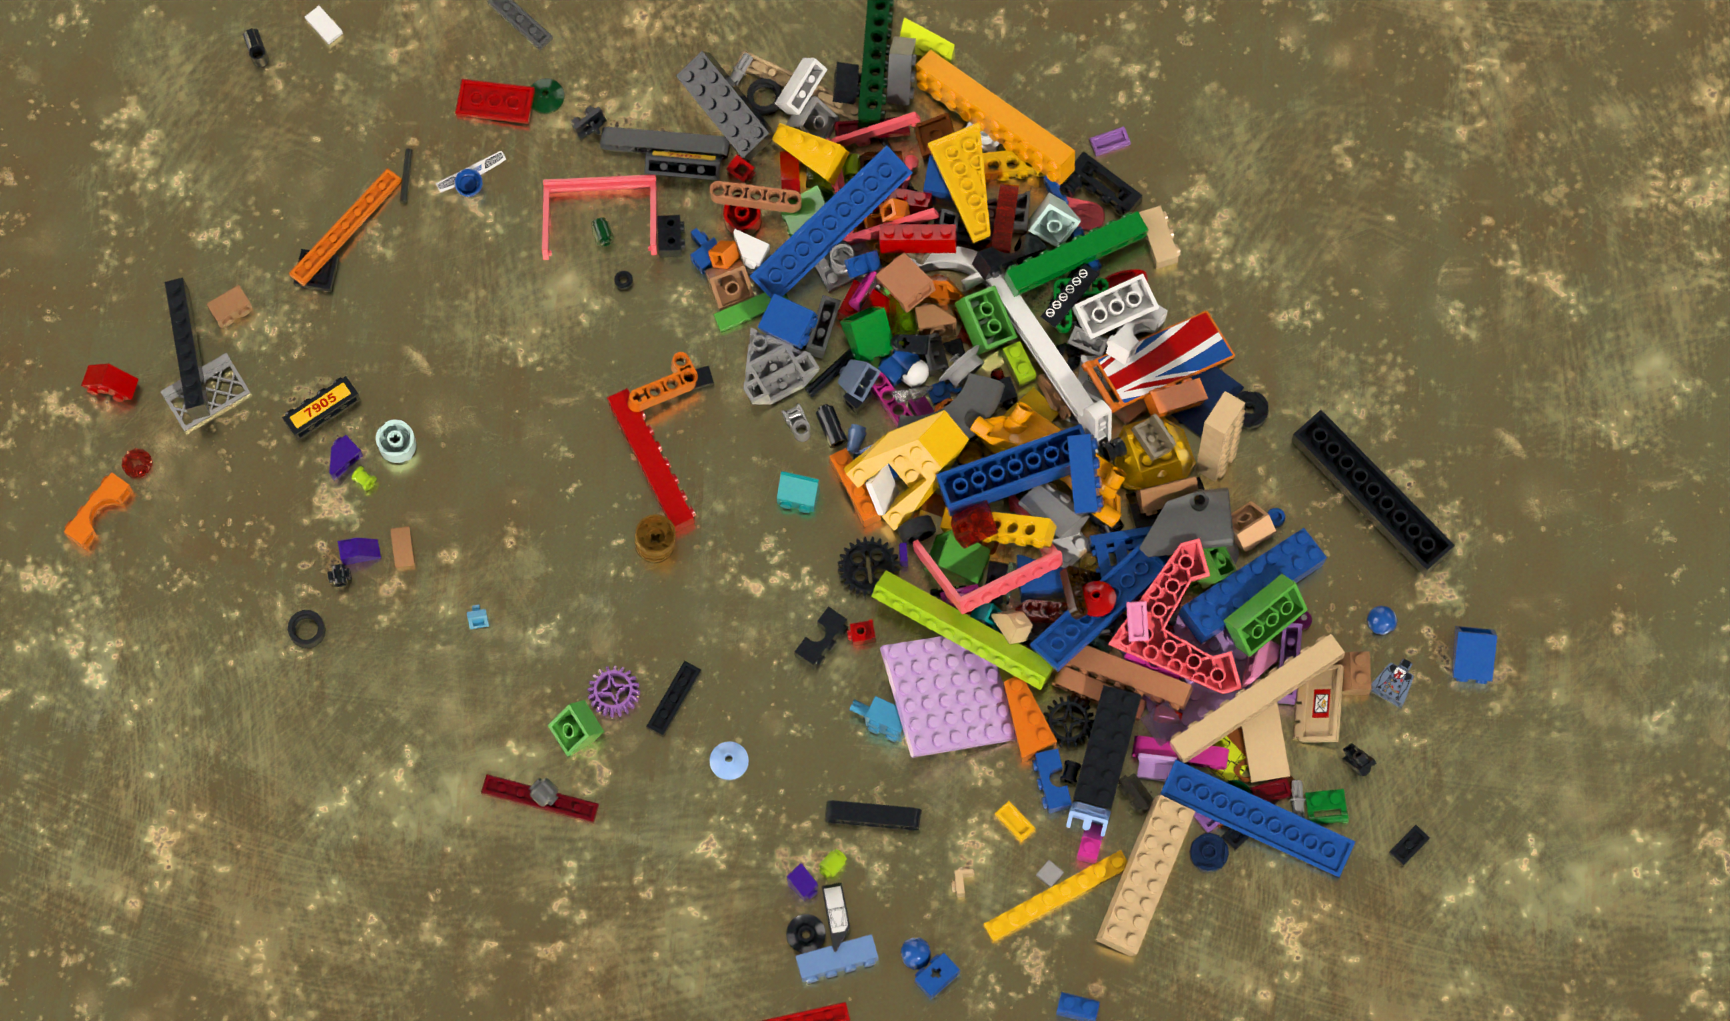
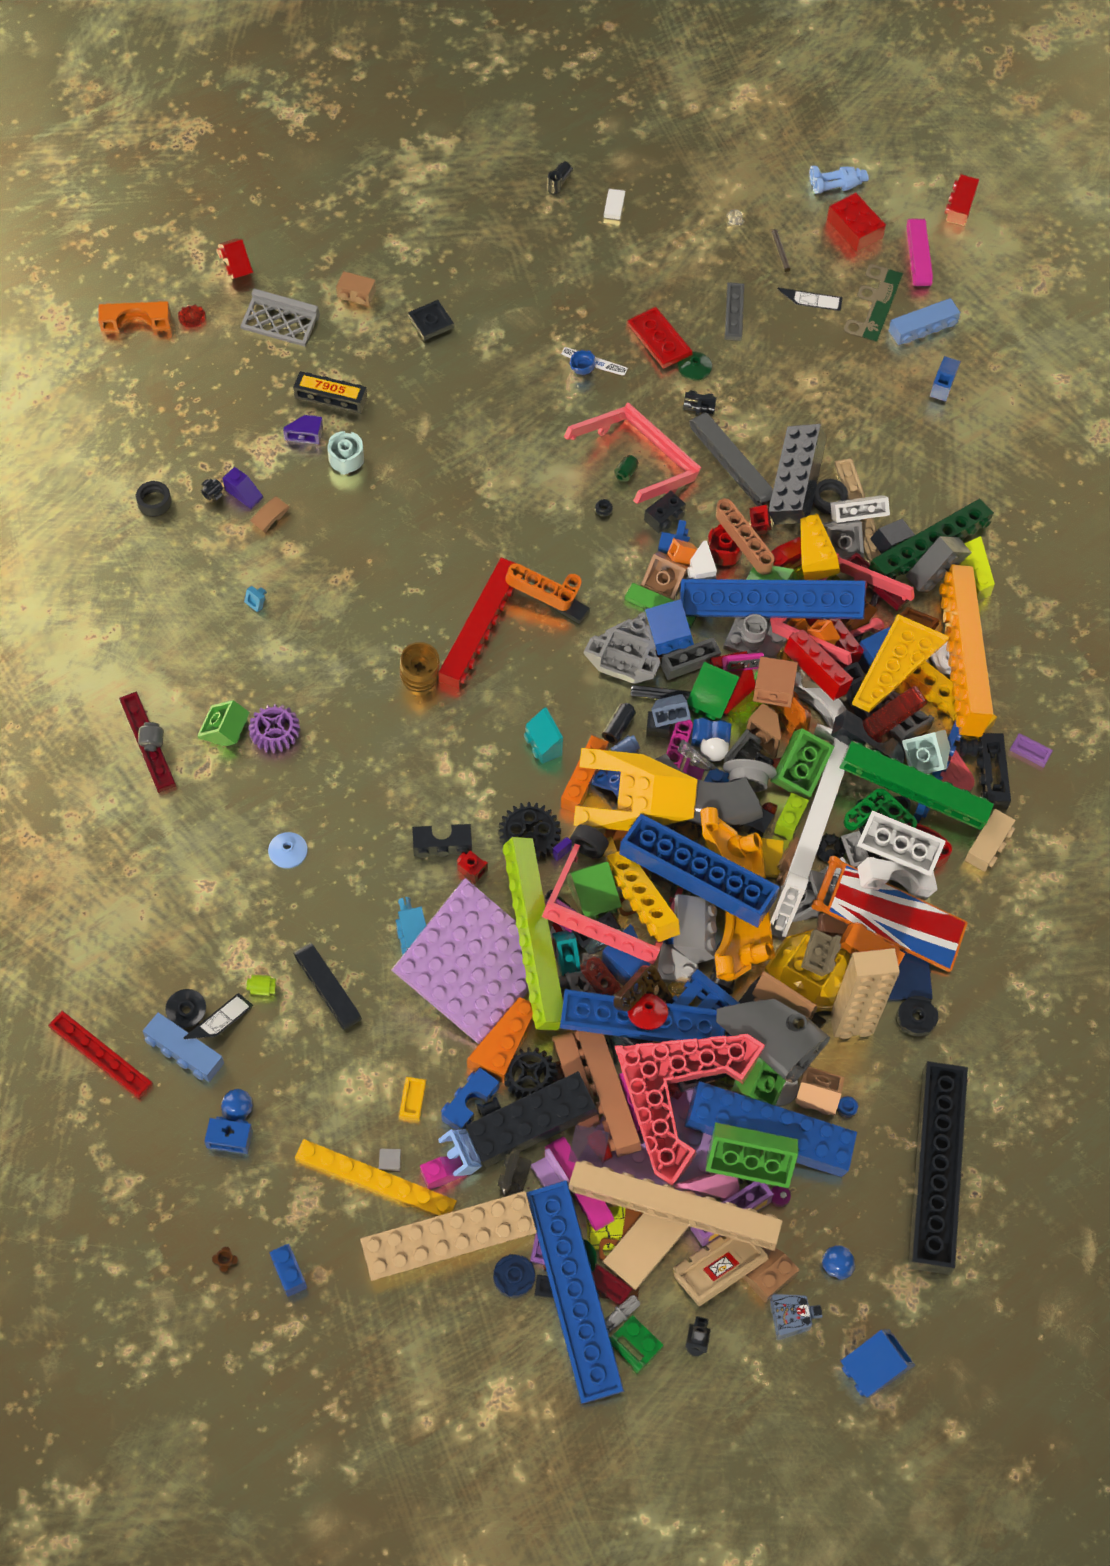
camera: 45 degrees right, 10 degrees down
black brick [165,277,210,420] -> none
orange tile [289,168,402,286] -> none
lime bush [351,466,377,491] -> none
pearl dark grey bar [400,148,413,203] -> none
black brick [645,149,722,180] -> none
black tile [646,661,702,737] -> none
light grey axle [730,53,753,85] -> none
light grey piece [781,403,811,442] -> none
dark purple slope [787,863,818,901] -> none
blue brick [844,250,882,278] -> none
white tile [866,464,899,515] -> none
black piece [891,334,929,355] -> none
clear red slope [950,500,999,549] -> none
tan bracket [951,866,974,898] -> none
tan slope [991,611,1033,644] -> none
black sticker [1040,264,1100,327] -> none
blue brick [1067,434,1104,514] -> none
black wheel [1101,437,1127,462] -> none
bright pink tile [1126,601,1149,642] -> none
black plate [1388,825,1430,867] -> none

